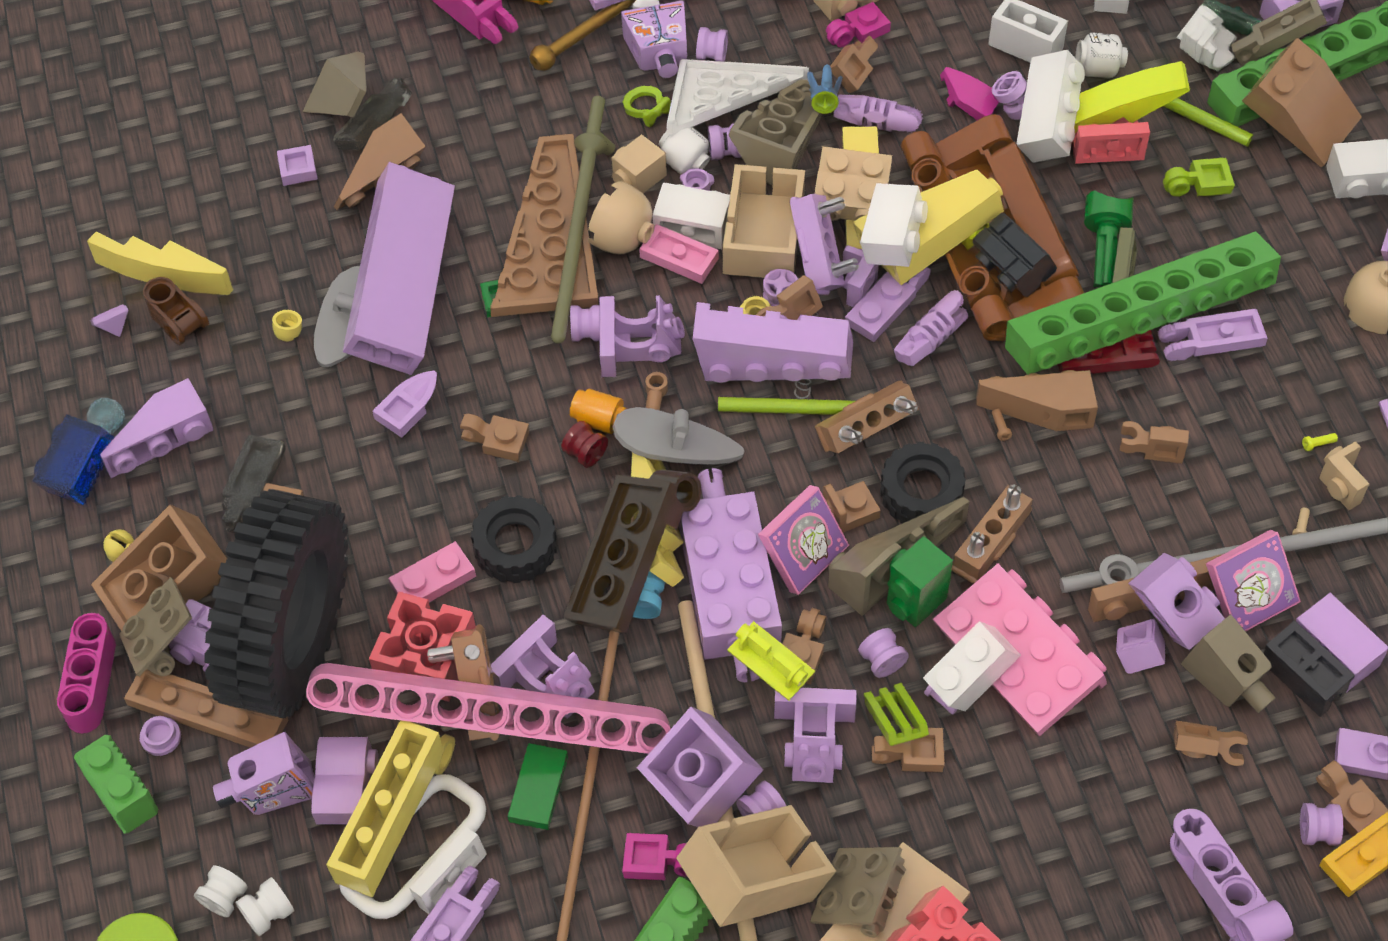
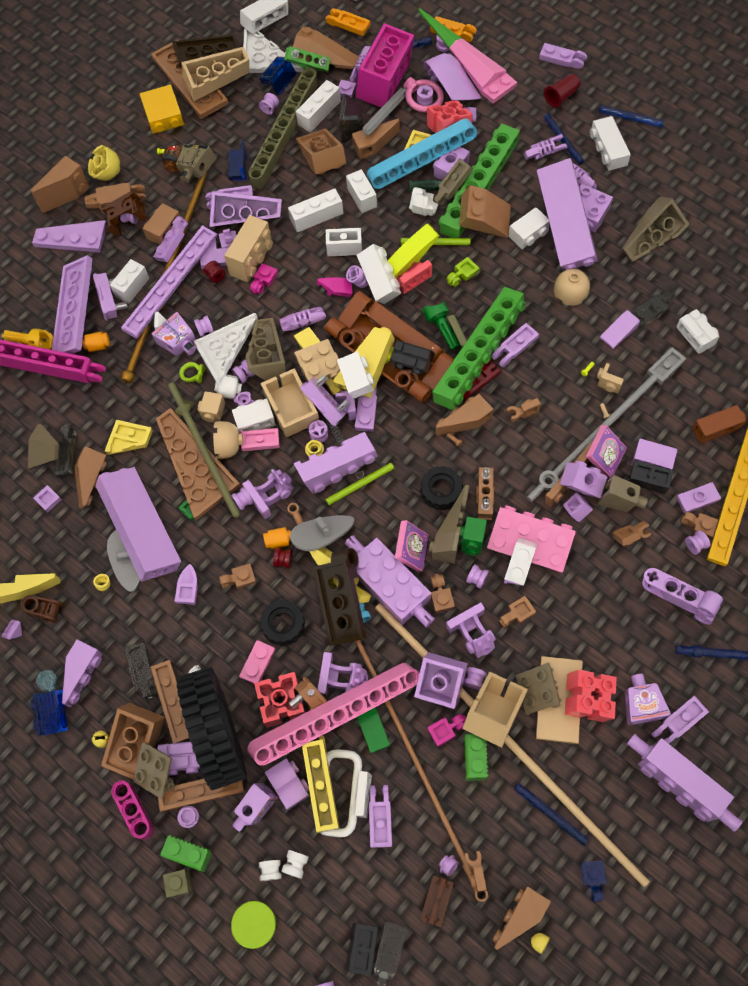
camera: 30 degrees left, 10 degrees up
neon yellow hinge [727,621,815,701] -> none
medium nougat plate [756,275,823,320] -> none
piece [807,64,843,114] -> none
medium nougat piece [815,380,919,453] -> none
medium nougat bracket [823,481,881,533] -> none
medium nougat plate [830,36,878,93] -> none
lime tile [863,683,929,746] -> none
lavender hinge [894,290,968,366] -> none
white head [1075,33,1128,78] -> none
none -> light yellow wing [105,420,153,455]
none -> olive brick [163,869,193,898]

